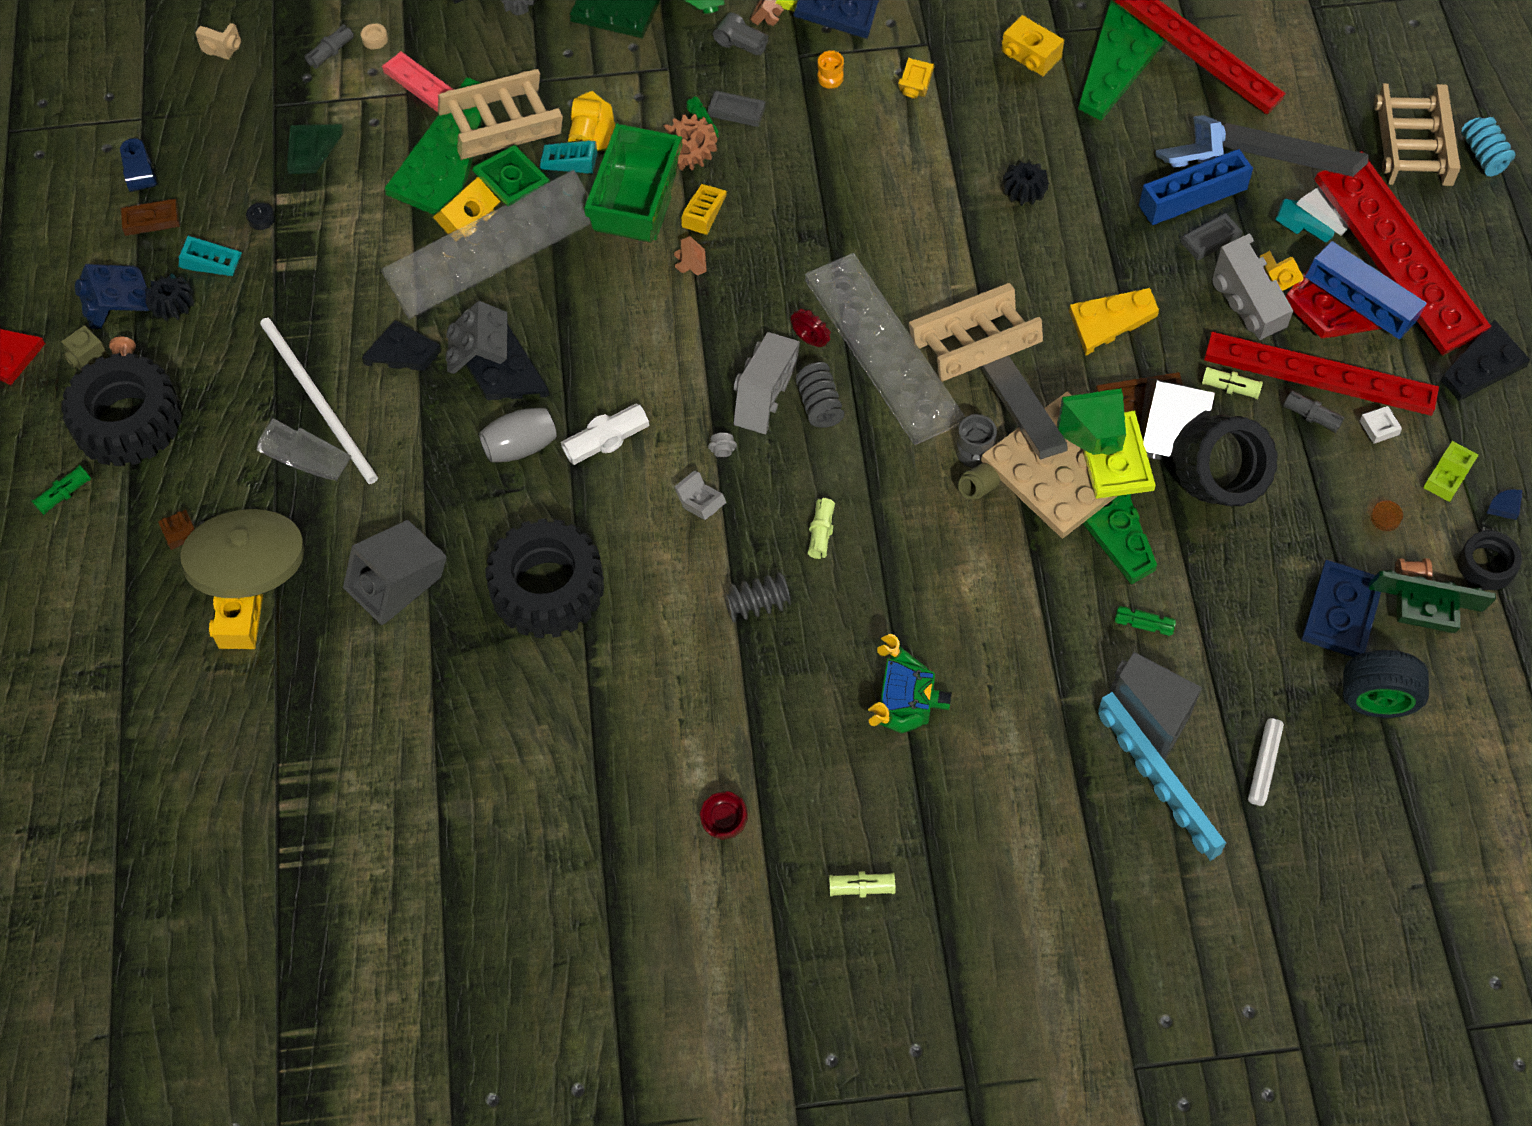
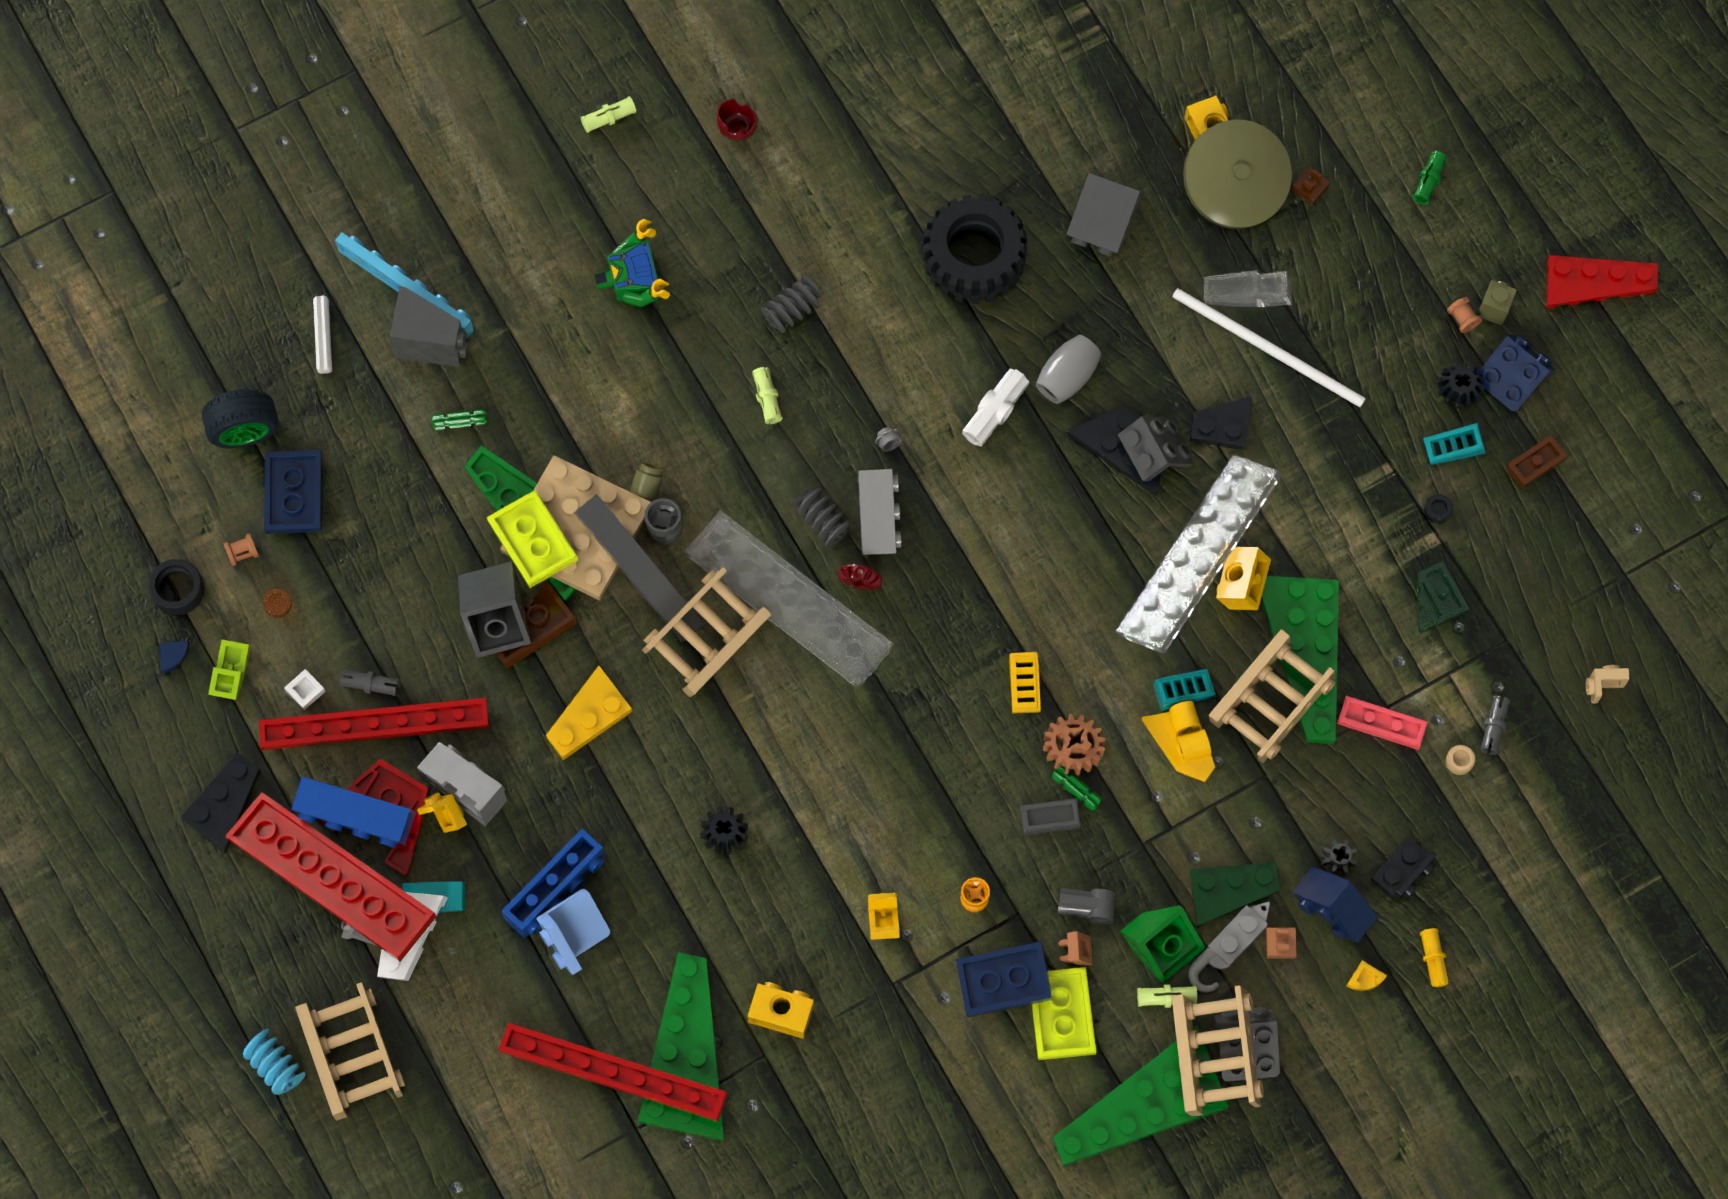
camera: 155 degrees right, 10 degrees up
black tyre [61,353,182,466] -> none
dark blue piece [120,138,157,192] -> none
green slope [472,145,550,207] -> none
green container [584,124,683,243] -> none
nougat tile [674,236,707,276] -> none
light grey bracket [675,471,726,520] -> none
green slope [1056,388,1126,455] -> none
black tyre [1175,415,1278,507] -> none
dark grey tile [1181,213,1243,261] -> none
yellowish green pin [1202,367,1263,399] -> none
dark grey tile [1222,123,1368,177] -> none
dark green bracket [1369,570,1496,633] -> none

